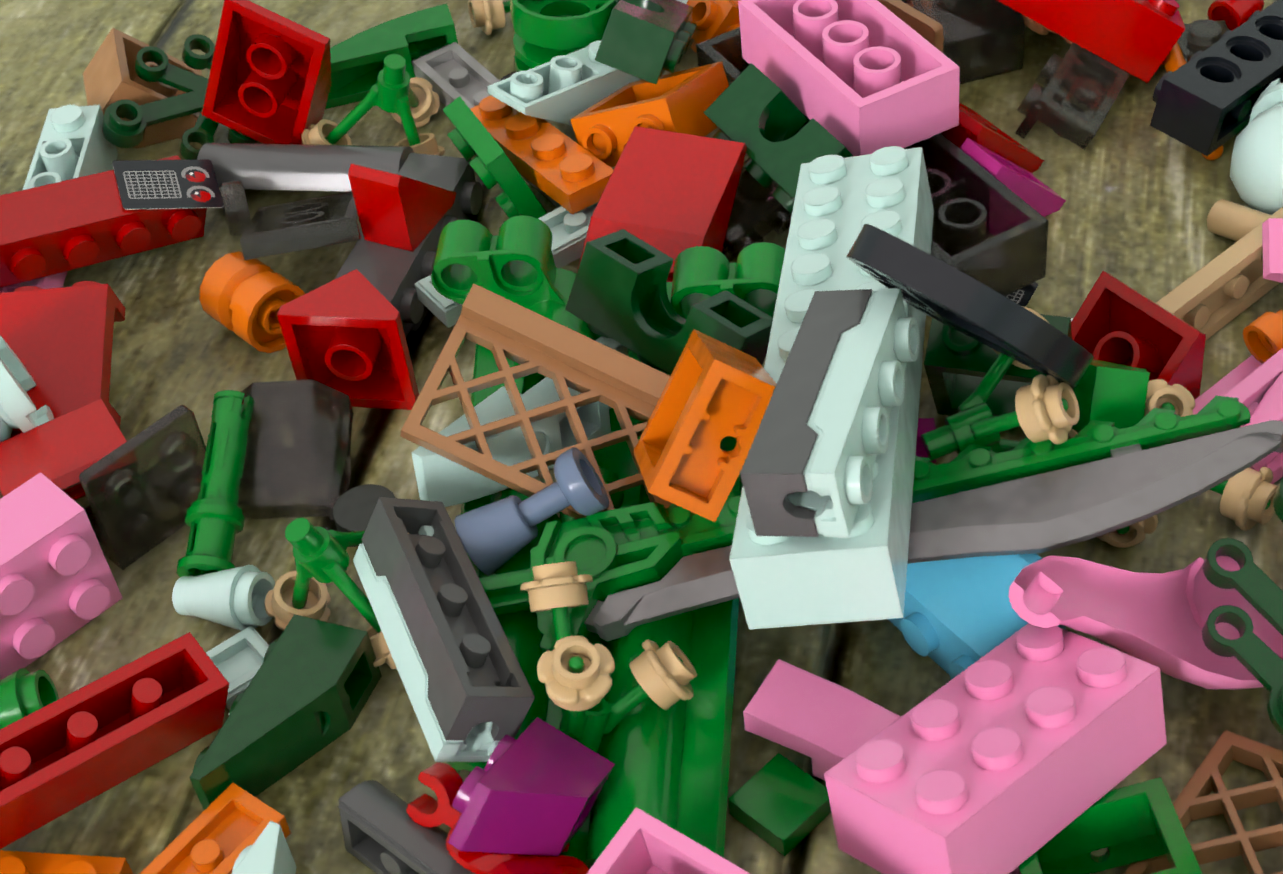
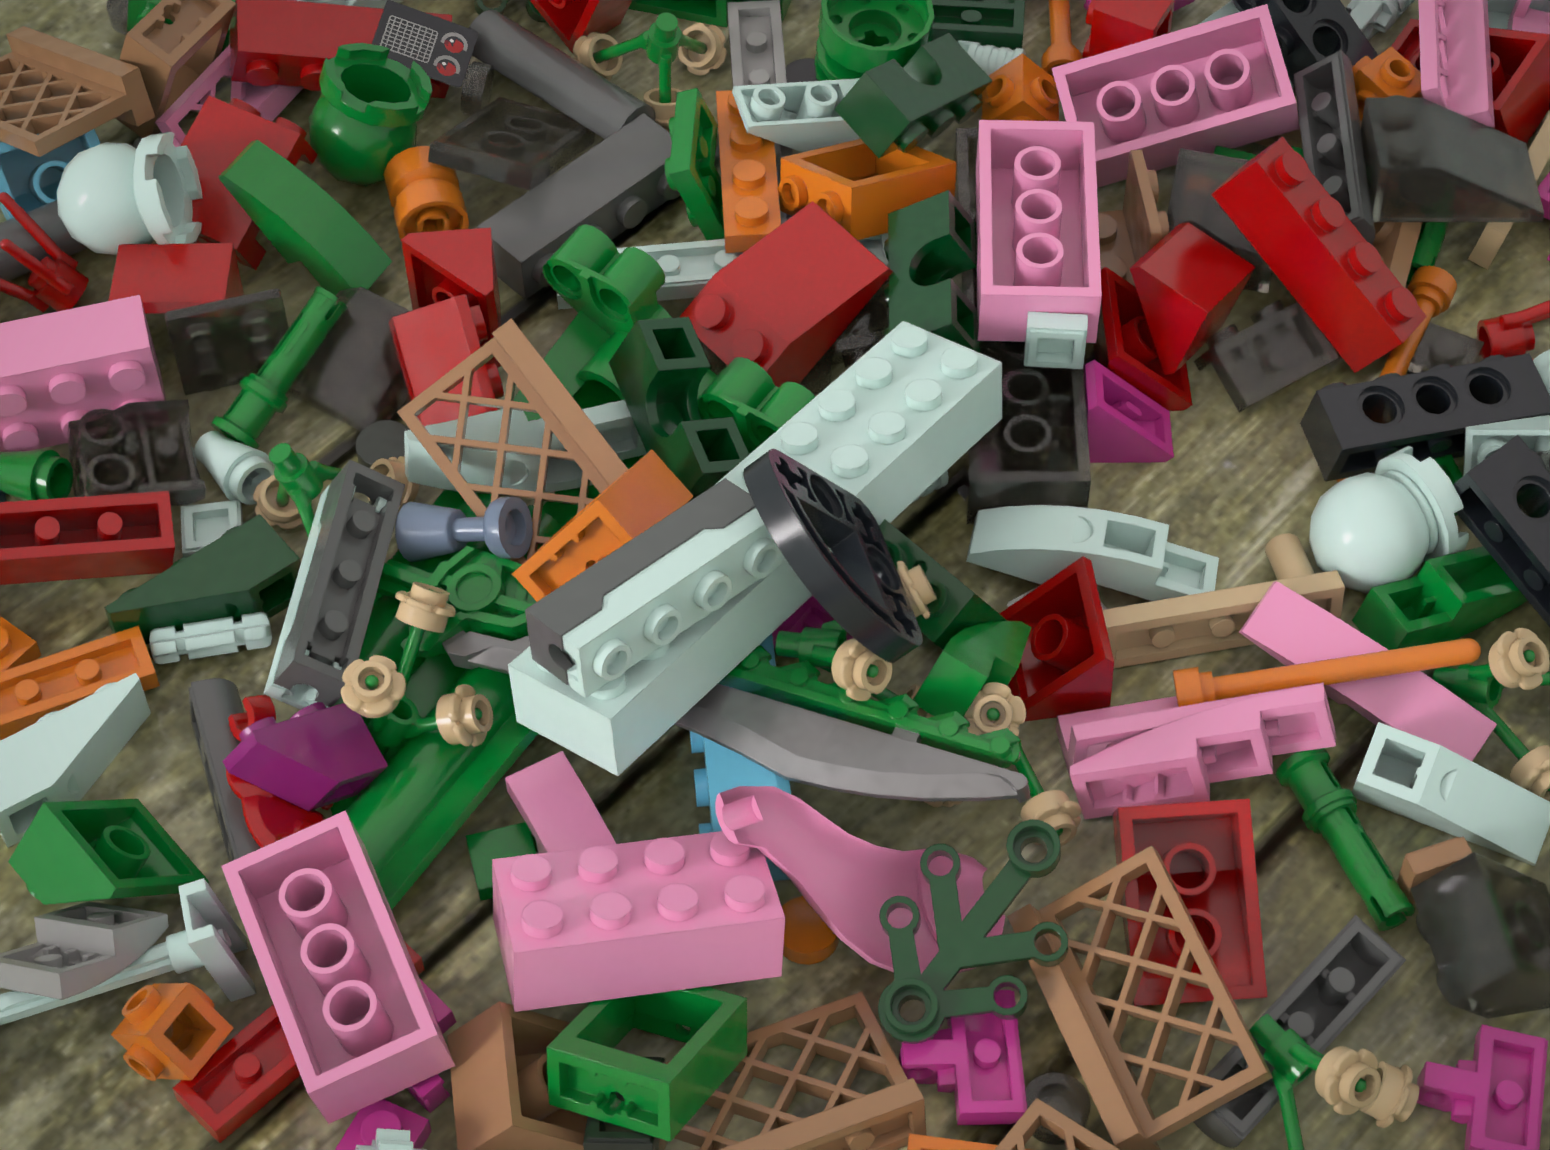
camera: 25 degrees right, 10 degrees up
red slope [348,164,456,252] -> none
none -> clear smoke slope [67,399,206,507]
none -> light aqua axle [149,612,272,664]
none -> green slope [218,140,392,303]
none -> green tile [309,43,433,186]
none -> red slope [388,294,504,426]
none -> light aqua slope [966,505,1219,601]
none -> light aqua tile [1024,311,1088,369]
none -> red slope [1129,222,1256,375]

